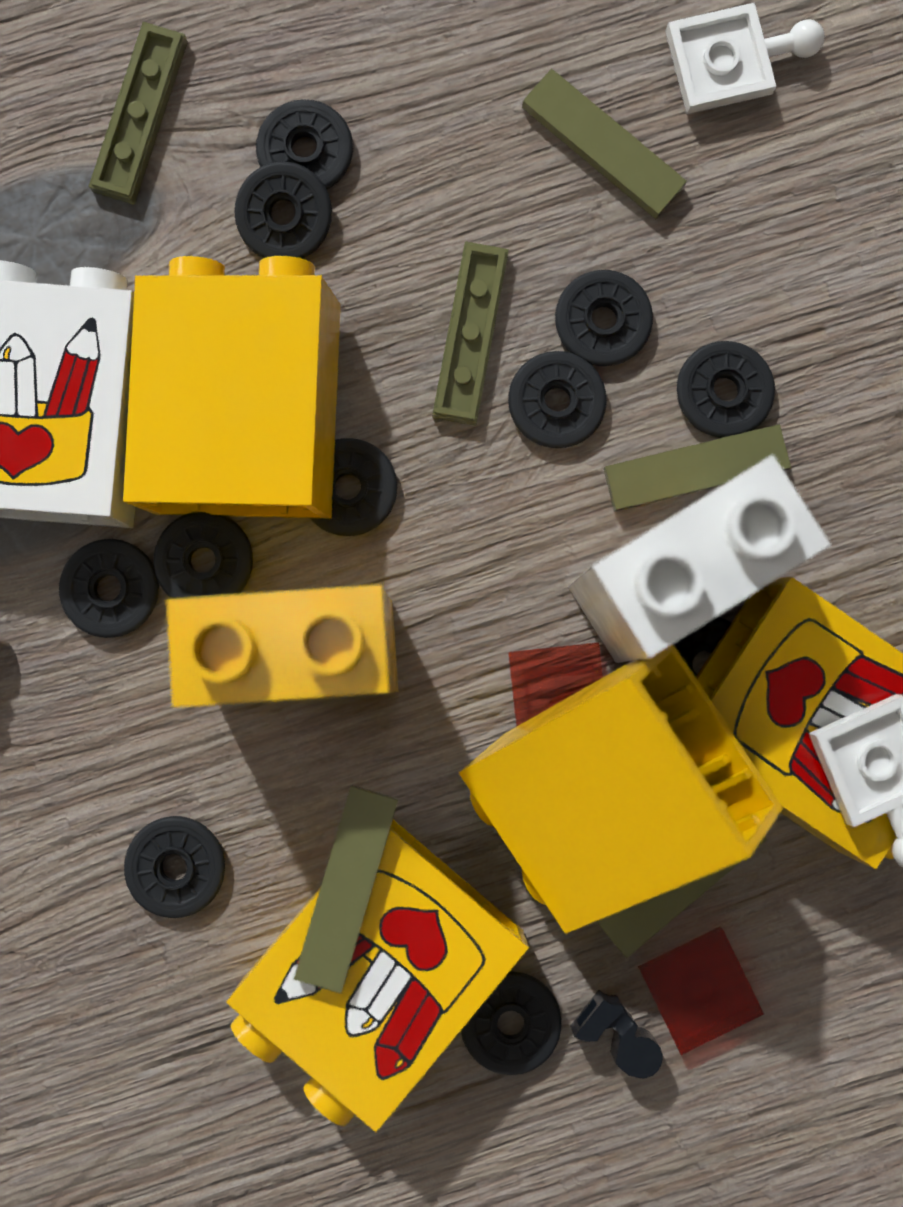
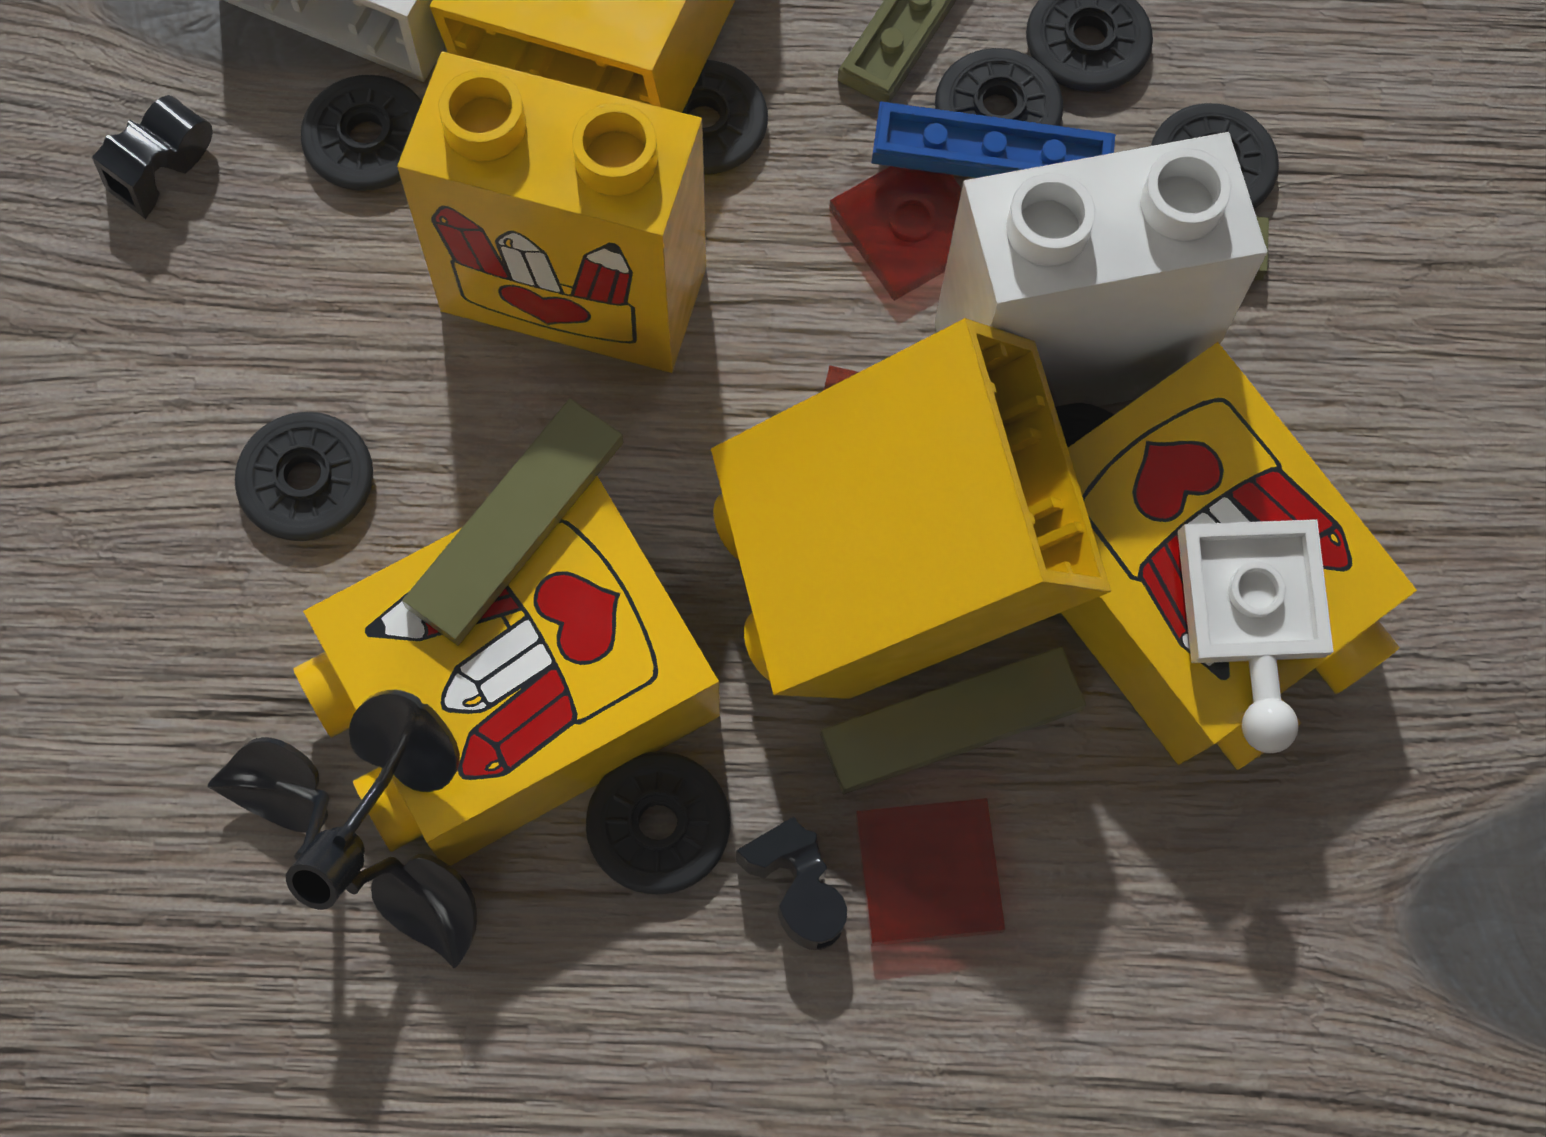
camera: 20 degrees right, 15 degrees down
none -> black plant [208,689,477,968]
none -> clear red tile [829,166,962,301]
none -> blue tile [871,101,1116,178]

